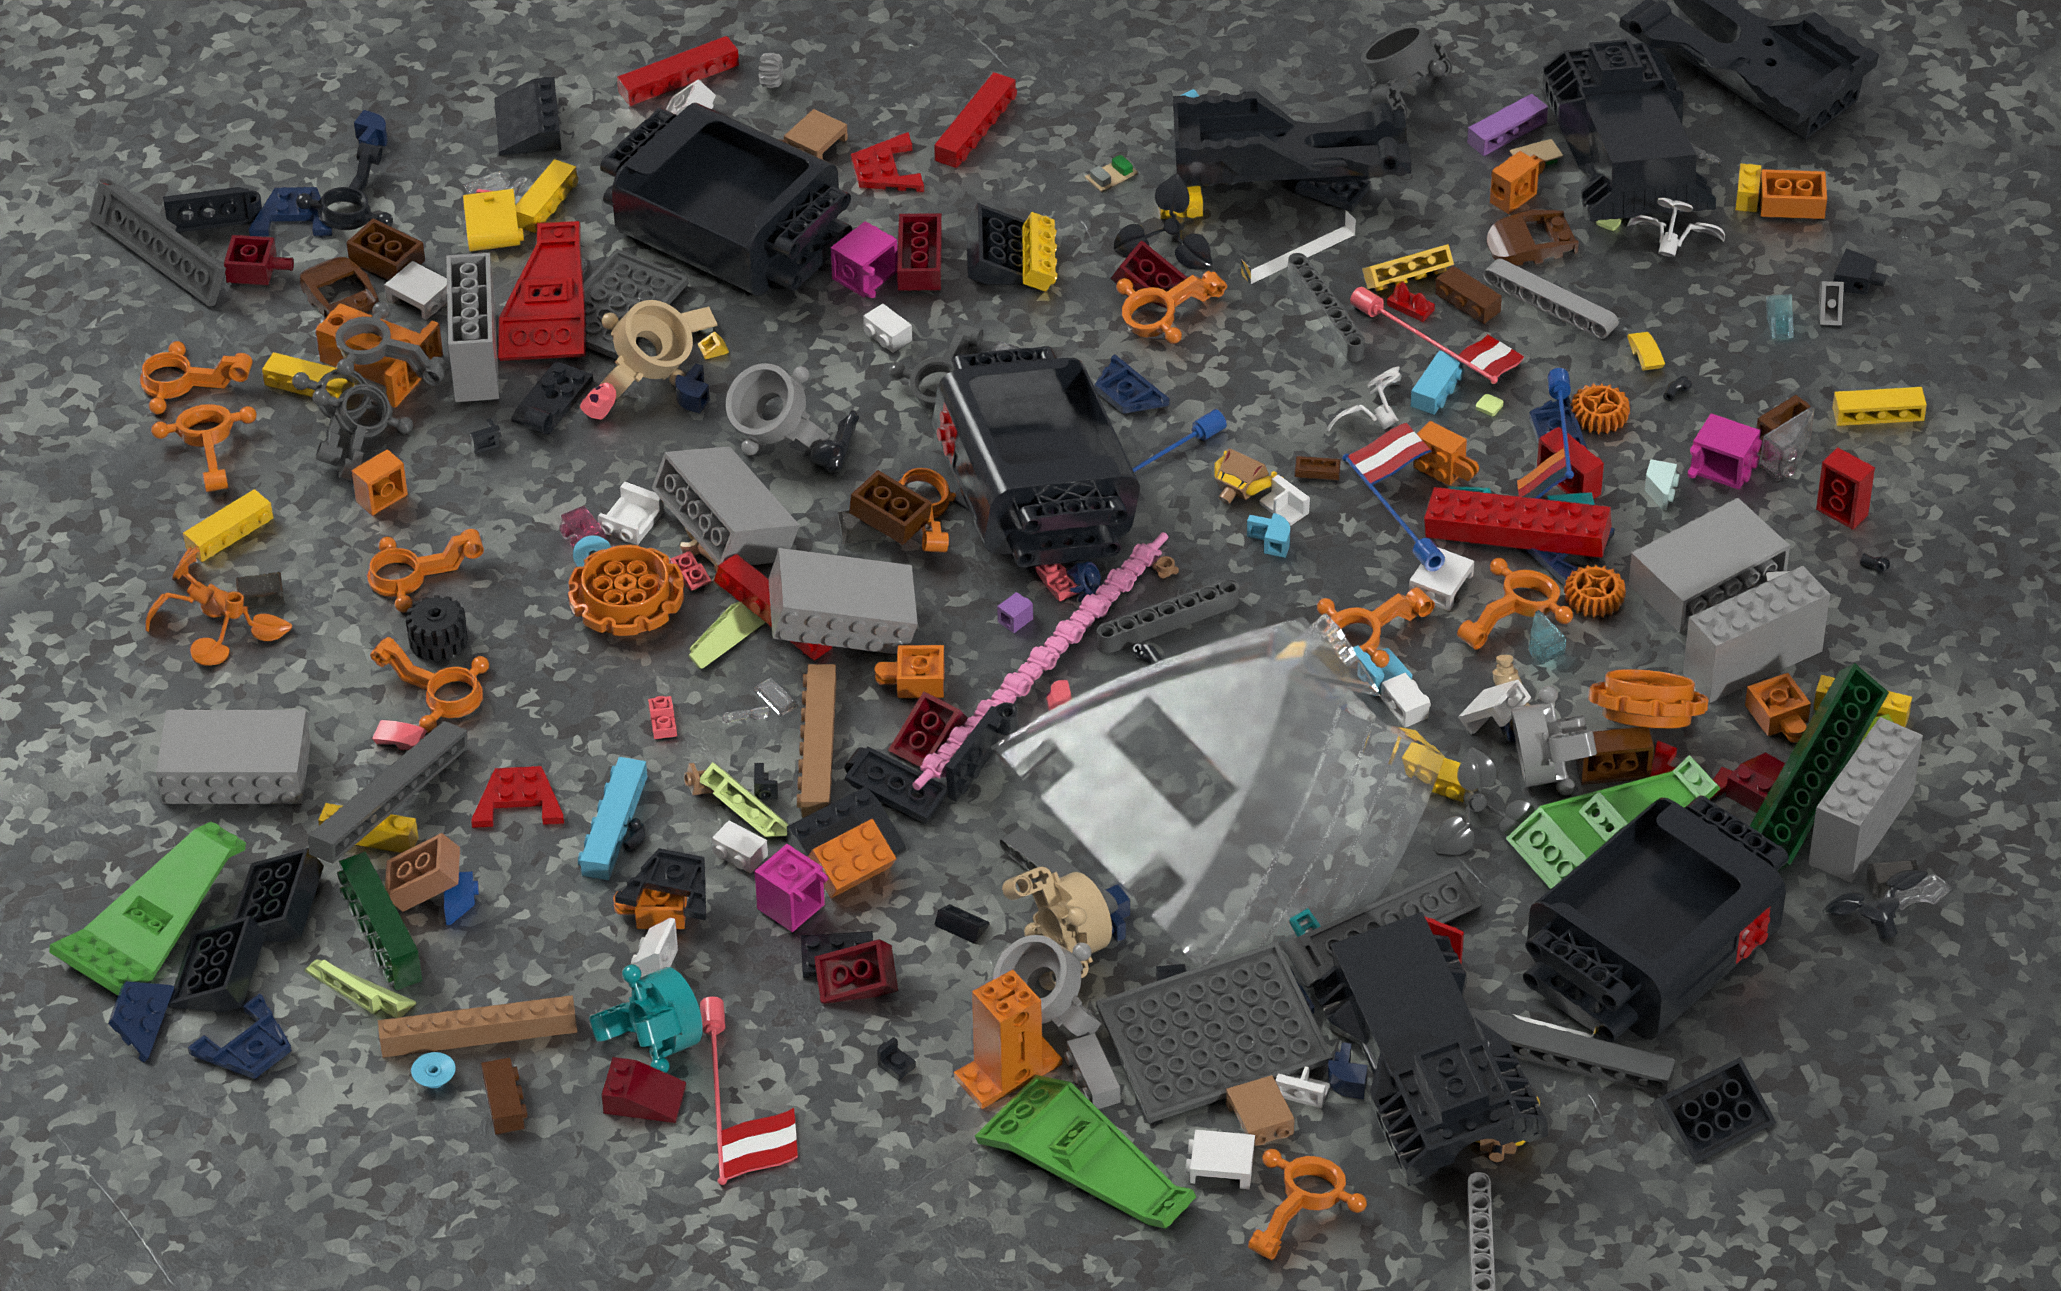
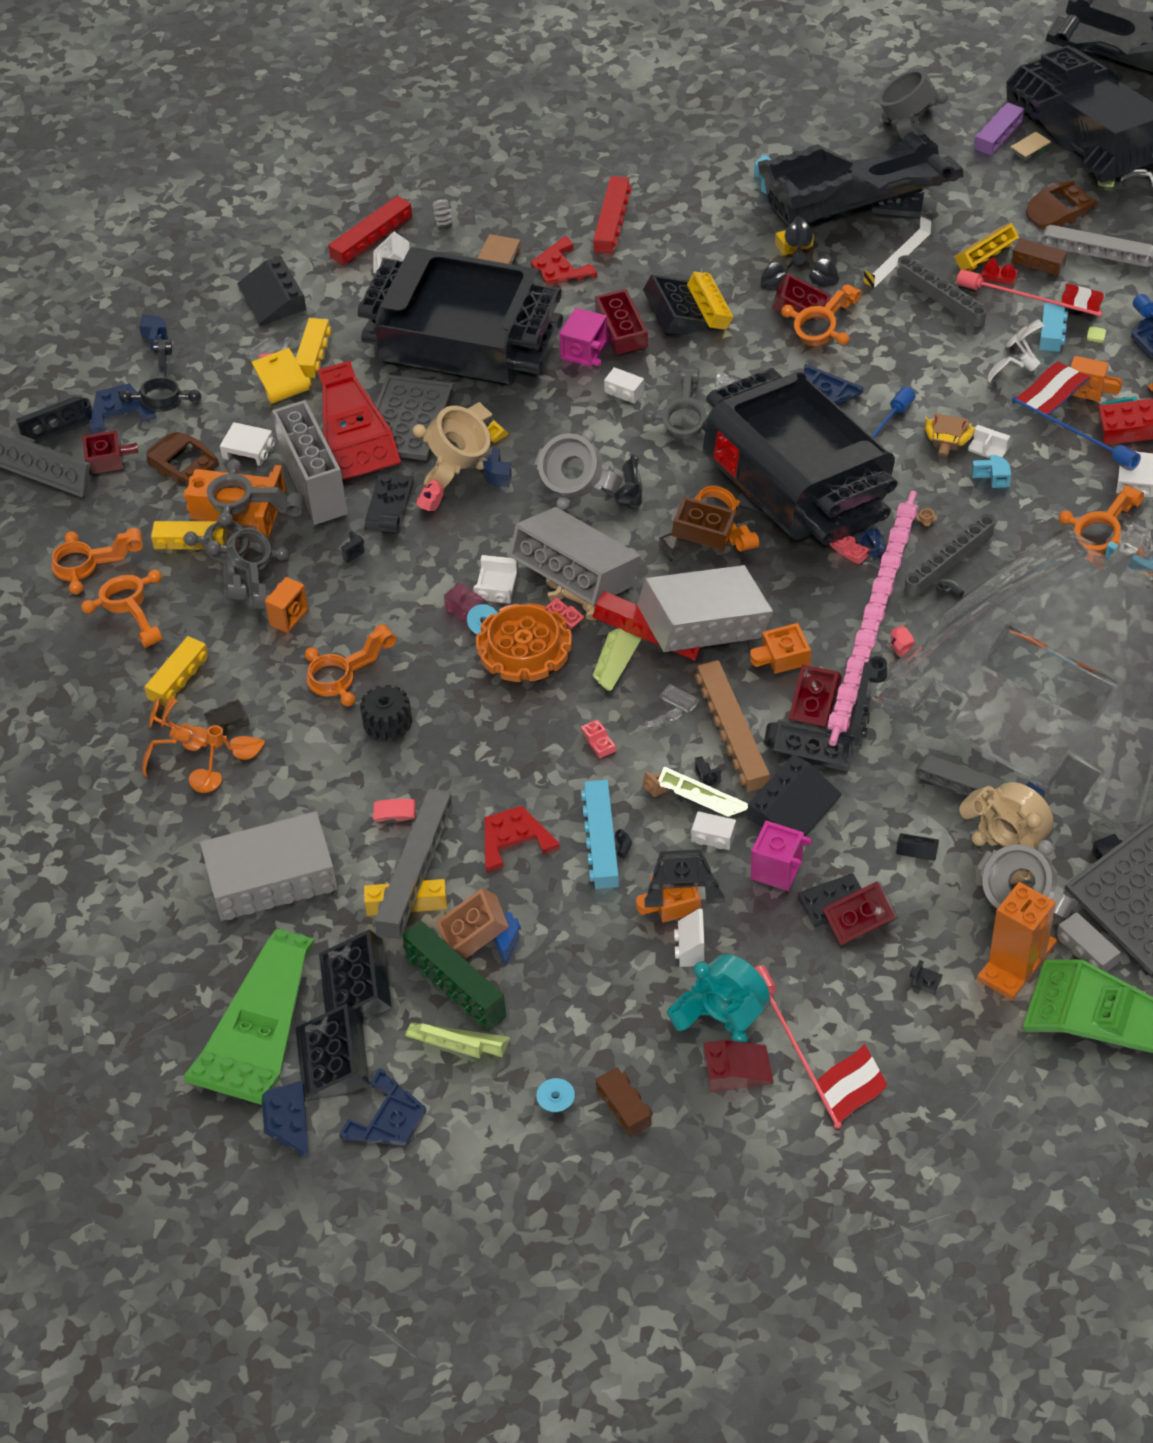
camera: 15 degrees left, 5 degrees up
reddish brown brick [346,219,425,280] -> none
orange piece [370,637,489,733] -> none
medium nougat brick [378,995,577,1058] -> none
orange brick [808,818,896,898] -> none
medium lavender brick [997,592,1033,633] -> none
piece [1085,155,1138,192] -> none
reddish brown plate [1295,456,1341,480] -> none
orange brick [1490,151,1545,214] -> none

